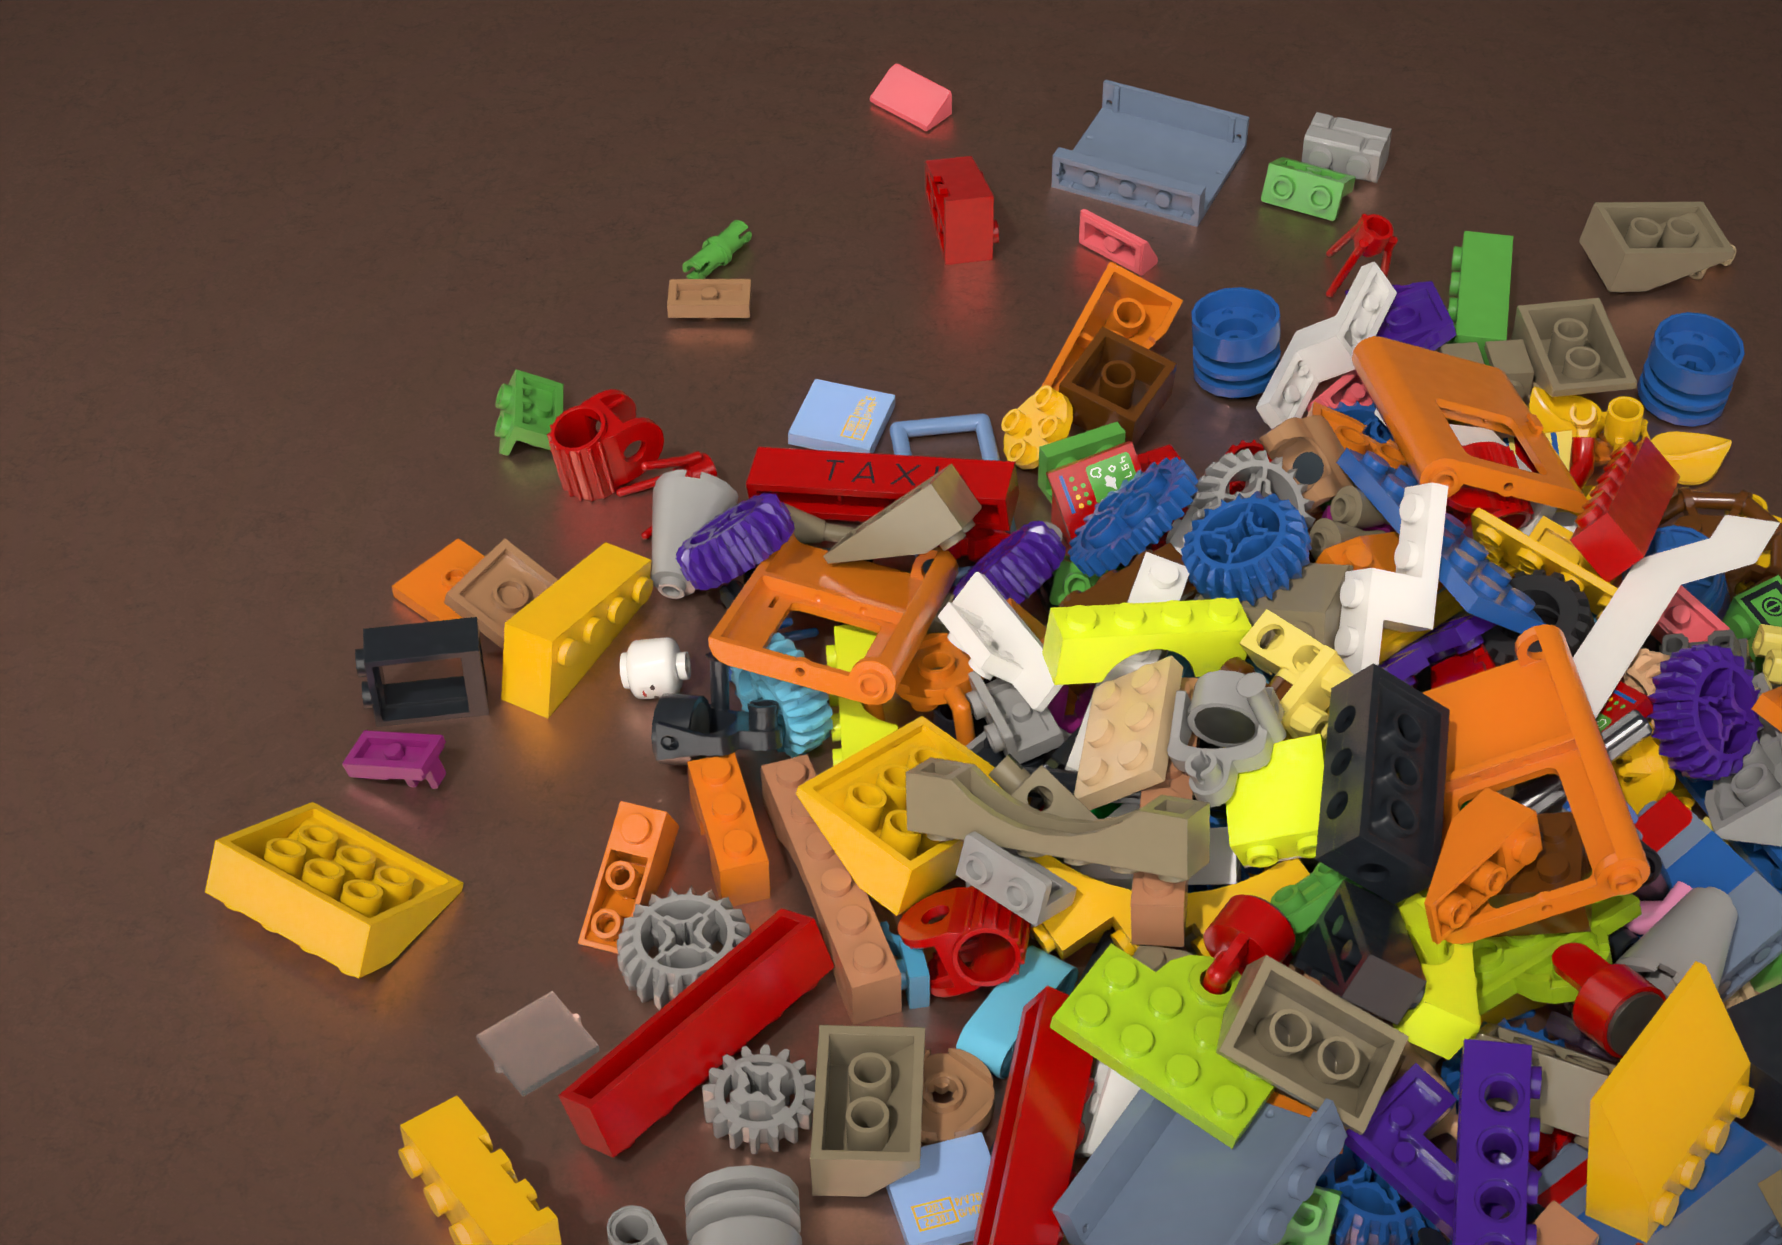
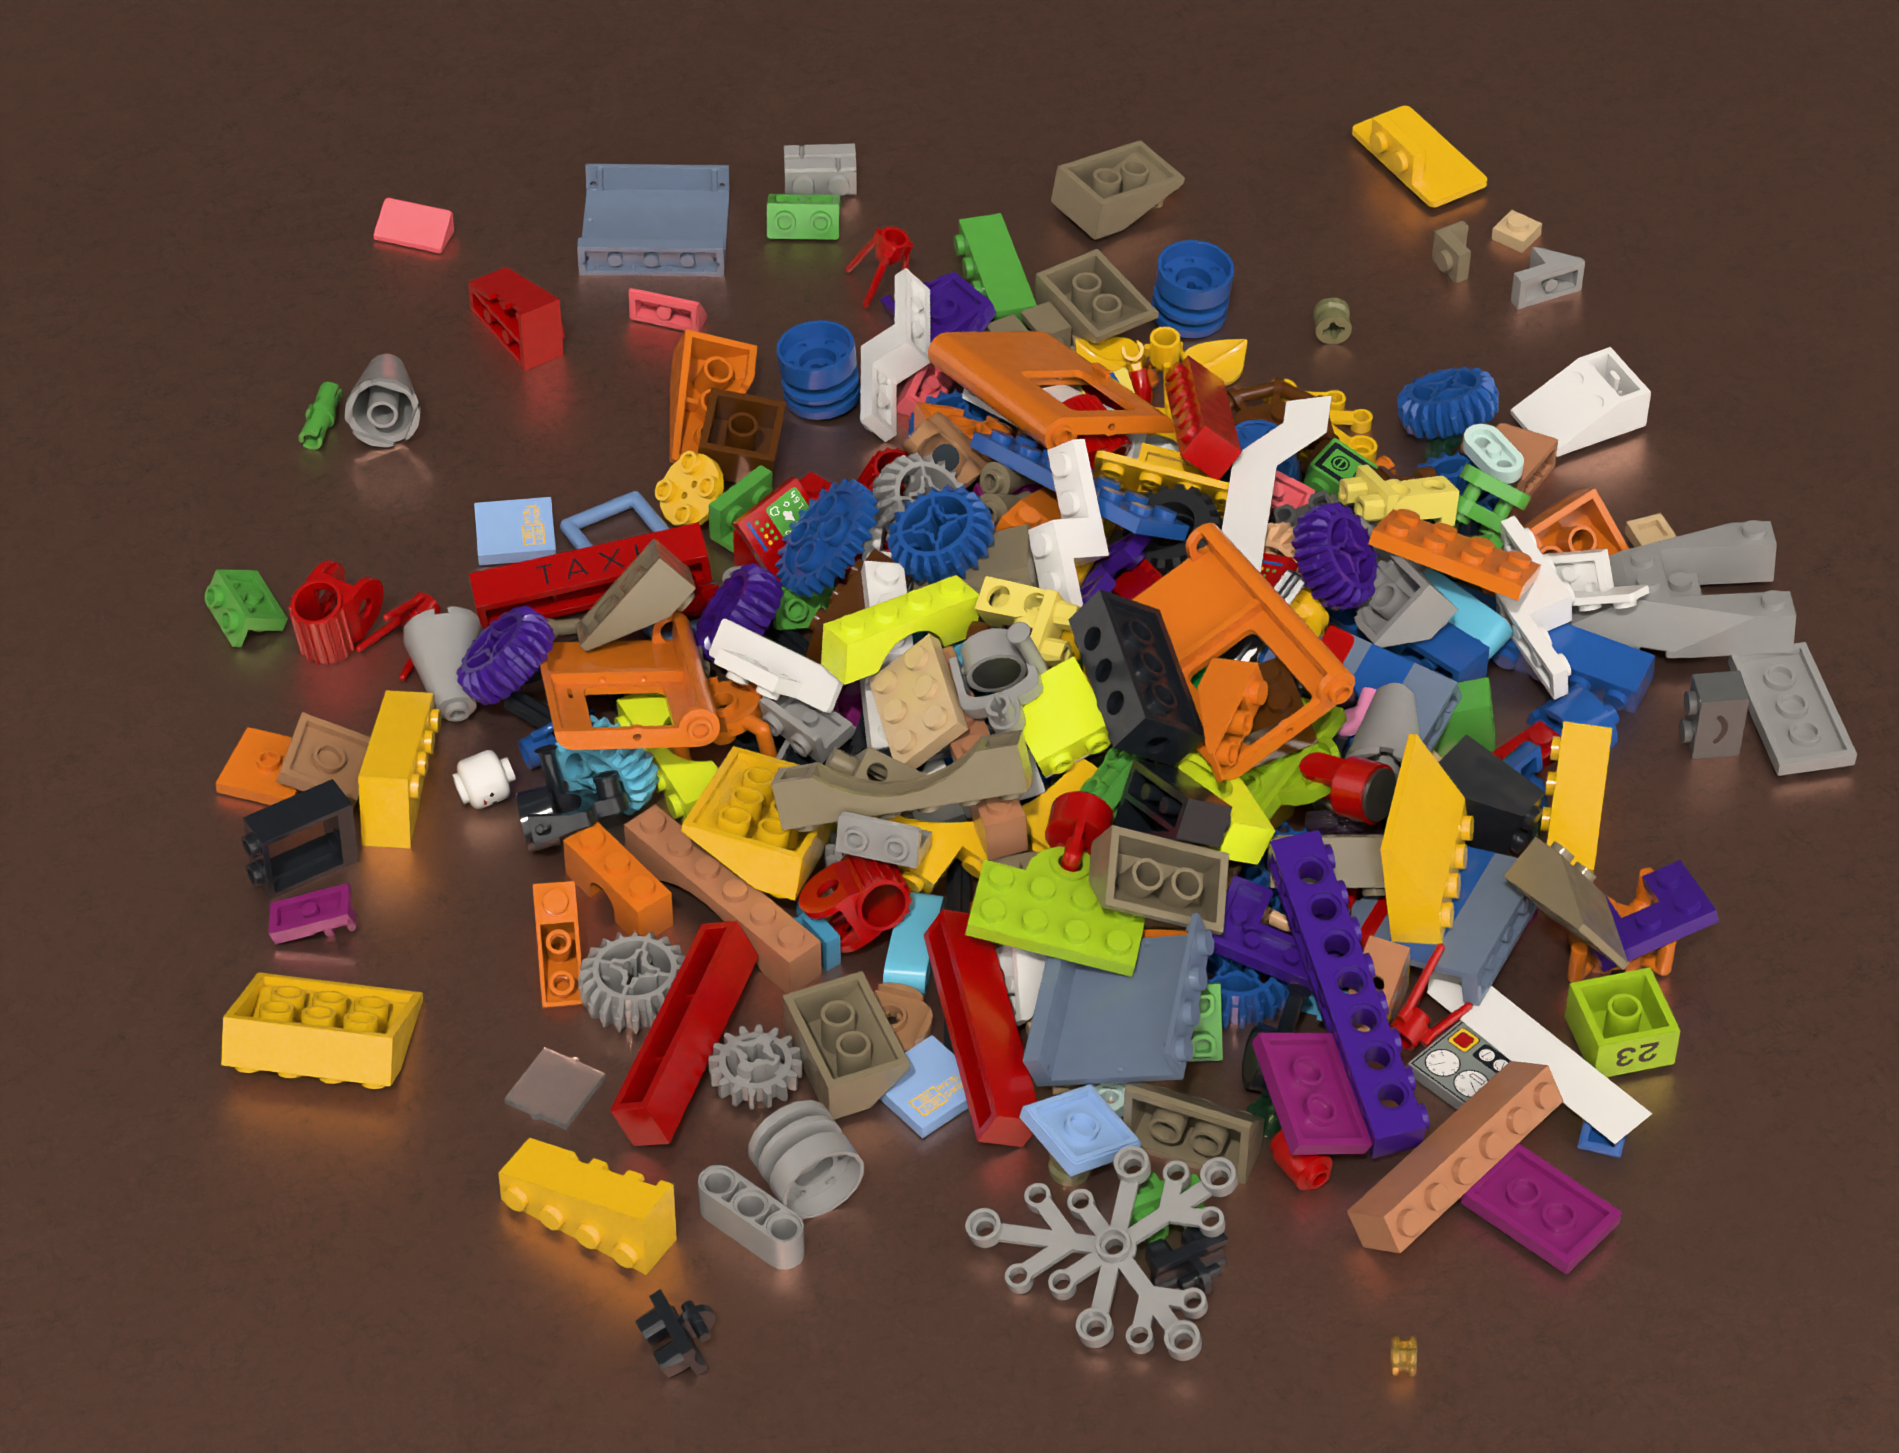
camera: 25 degrees left, 0 degrees up
medium nougat plate [667,279,752,319] -> none
none -> light grey cone [344,354,421,448]

